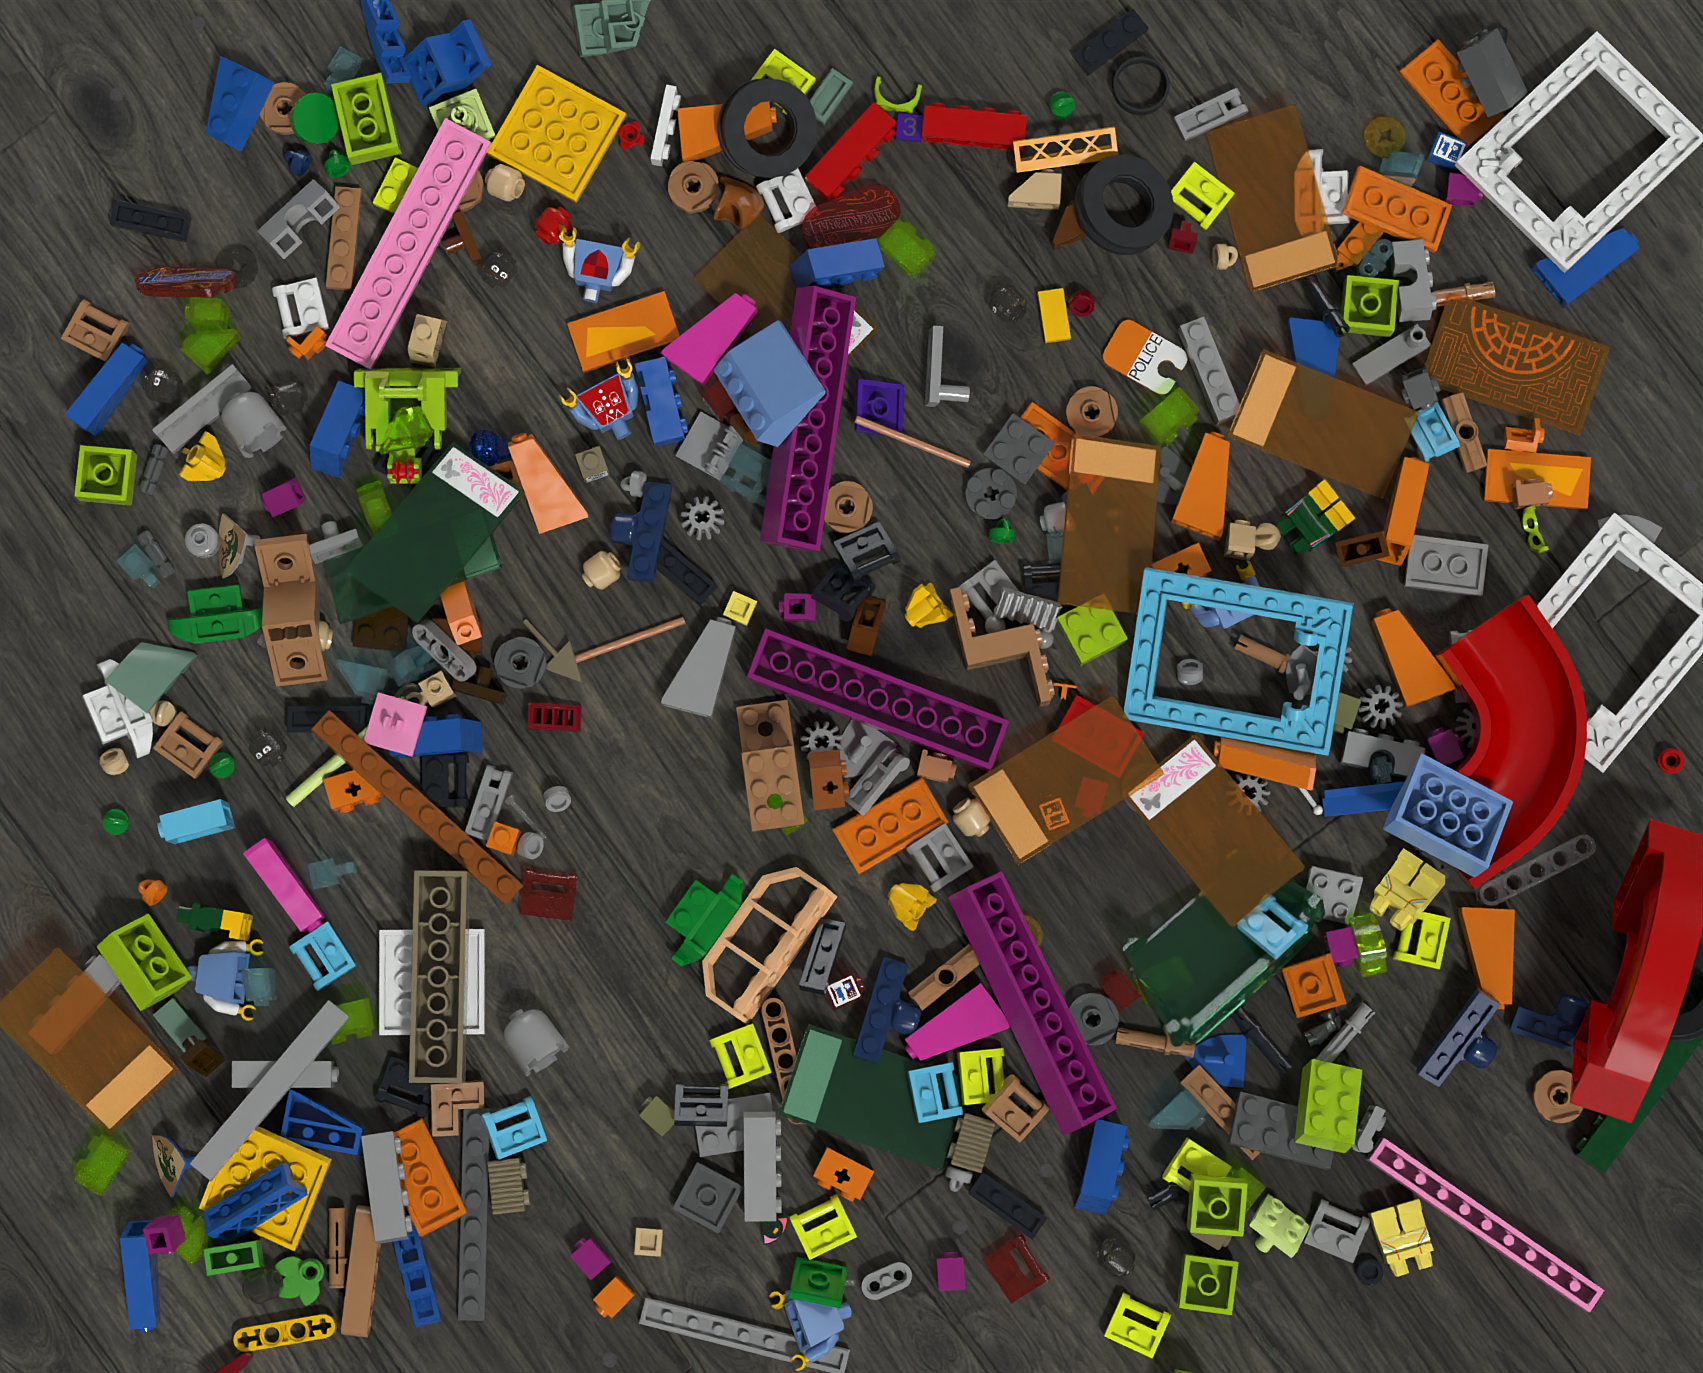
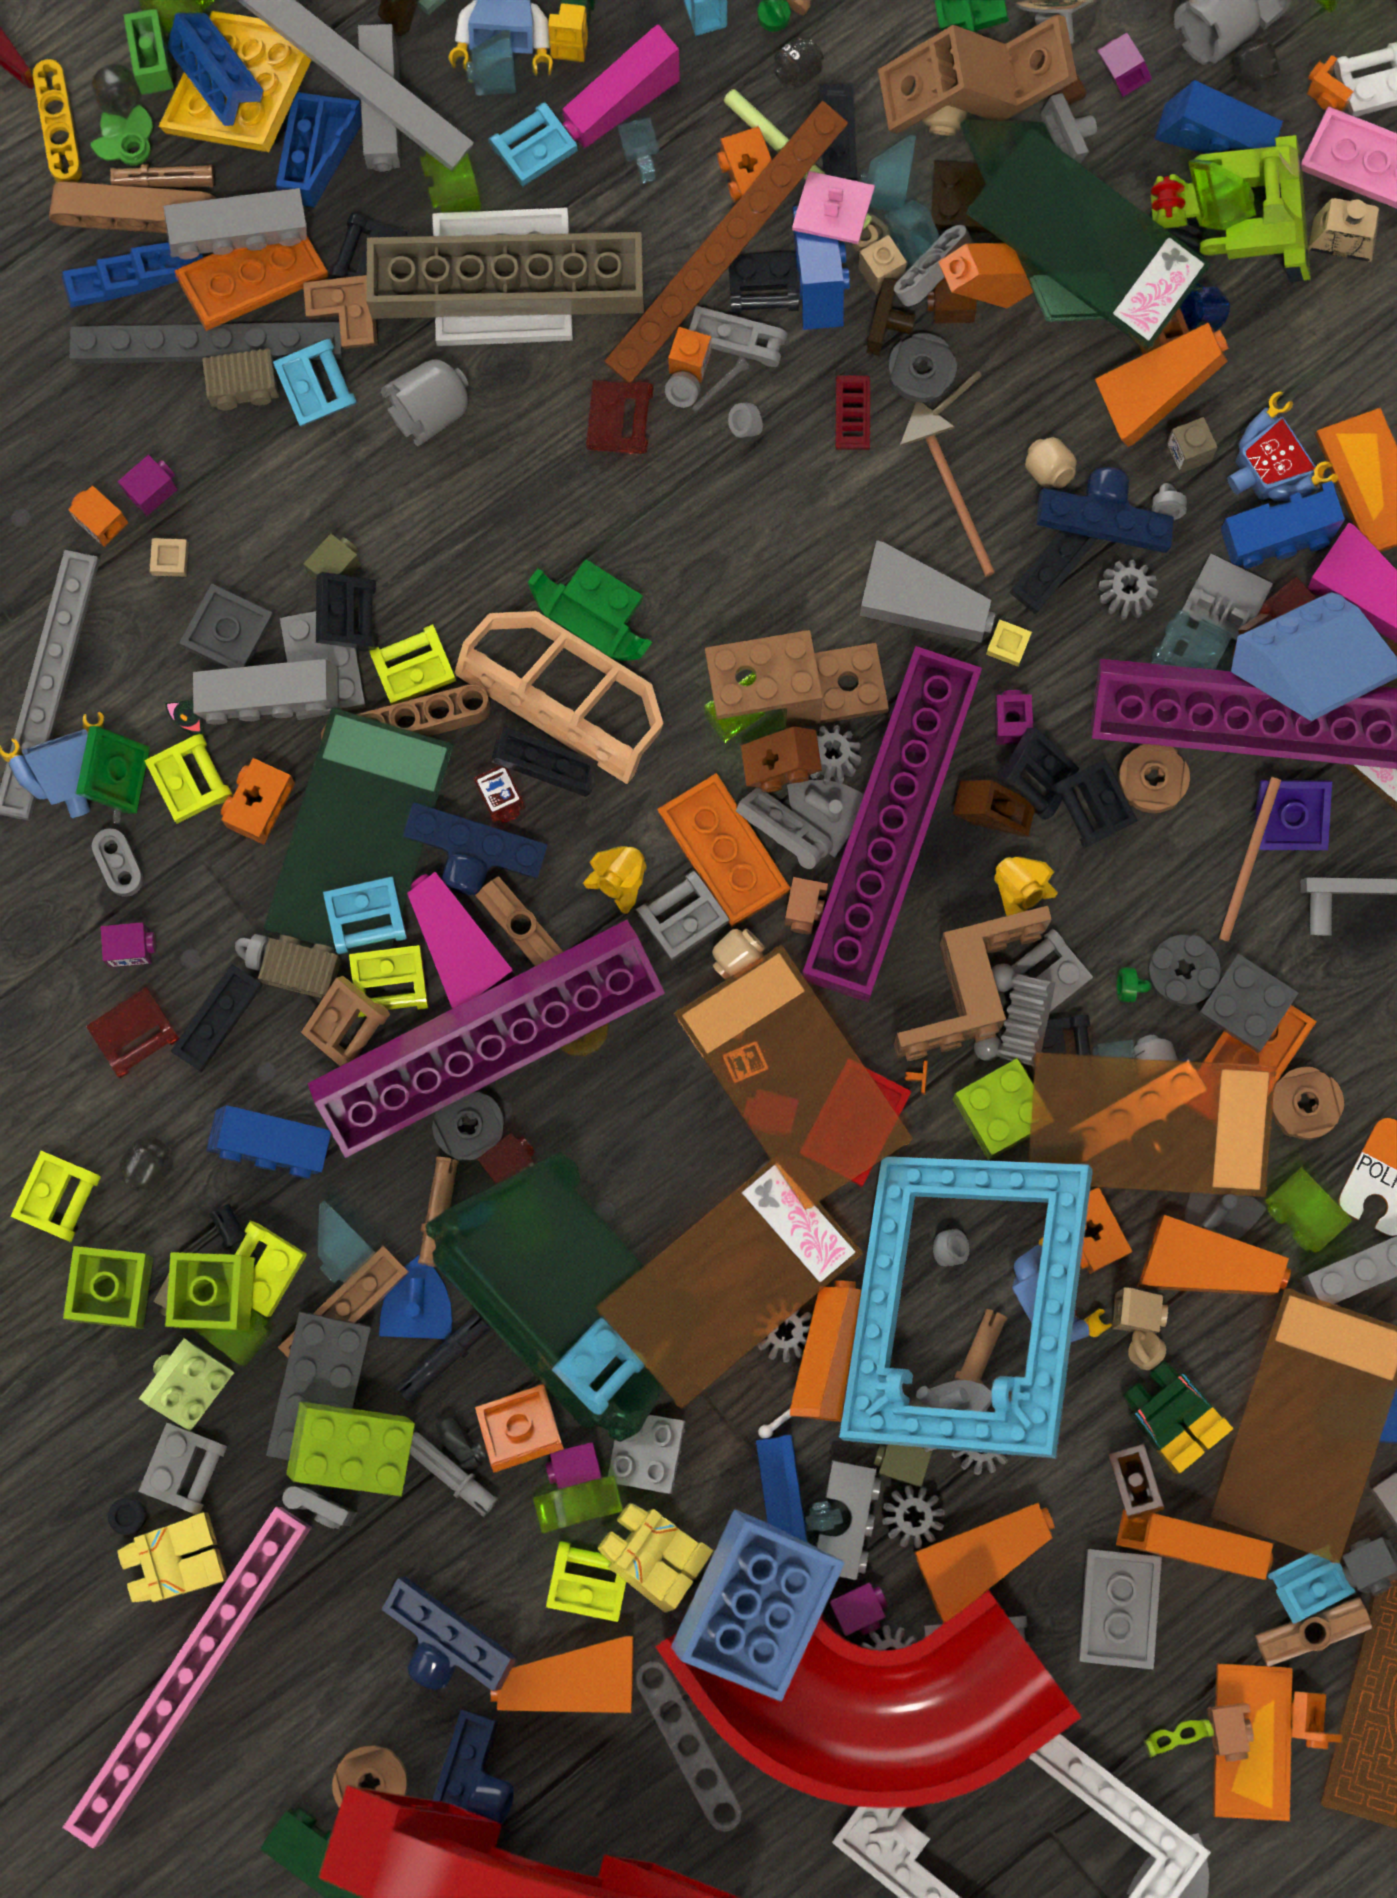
camera: 90 degrees right, 5 degrees down
clear neon green brick [356,480,401,542] -> none

